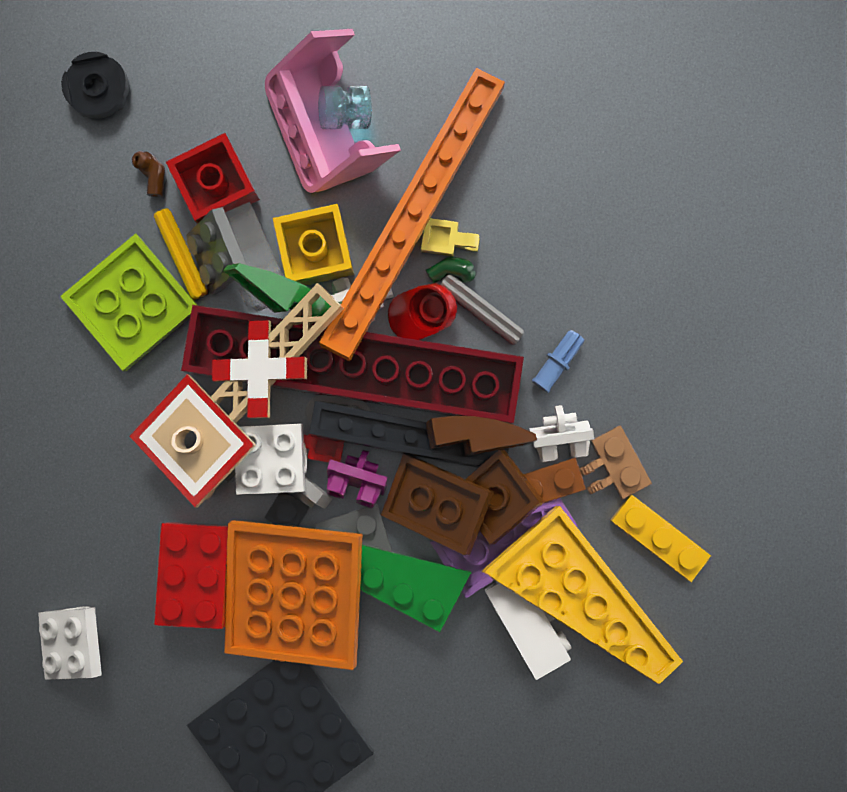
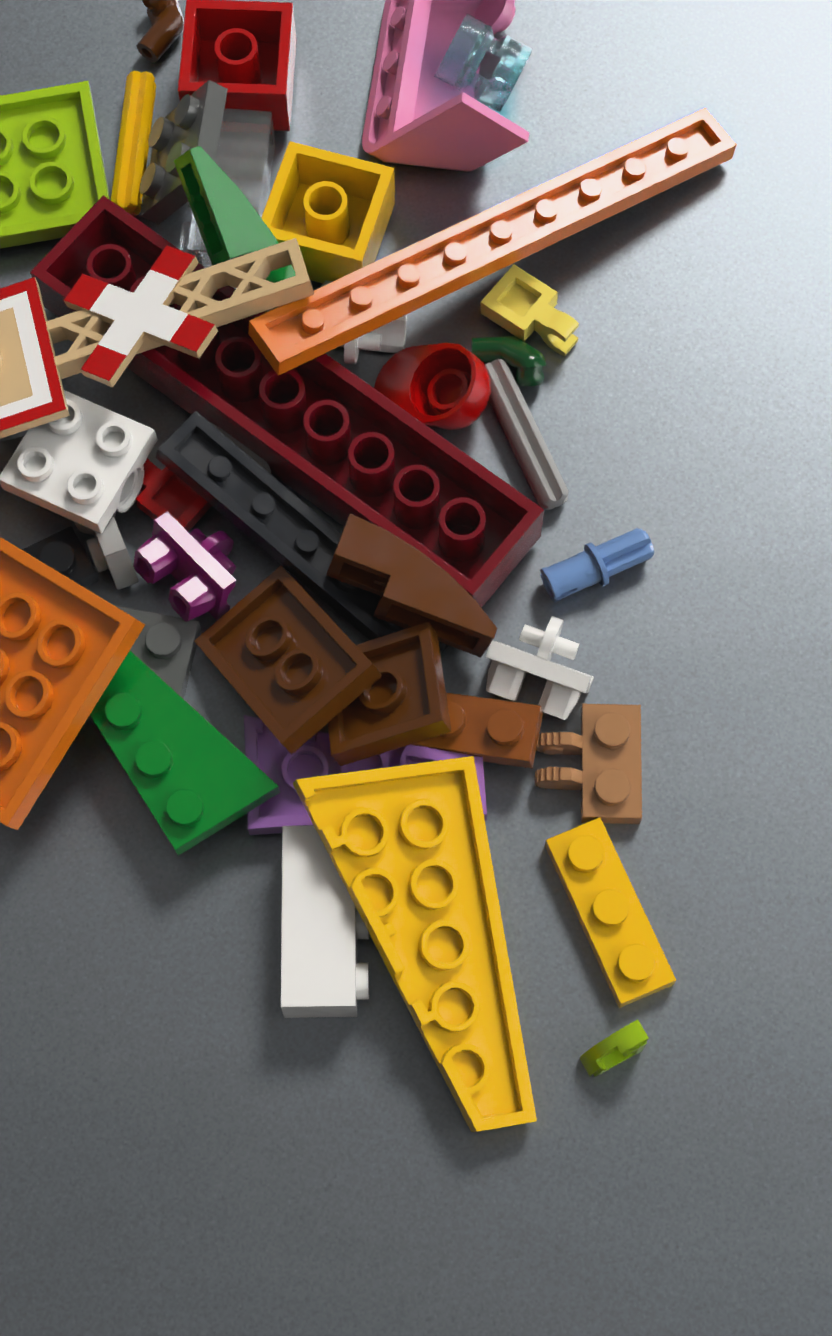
camera: 25 degrees right, 15 degrees down
none -> lime tile [579,1019,649,1077]

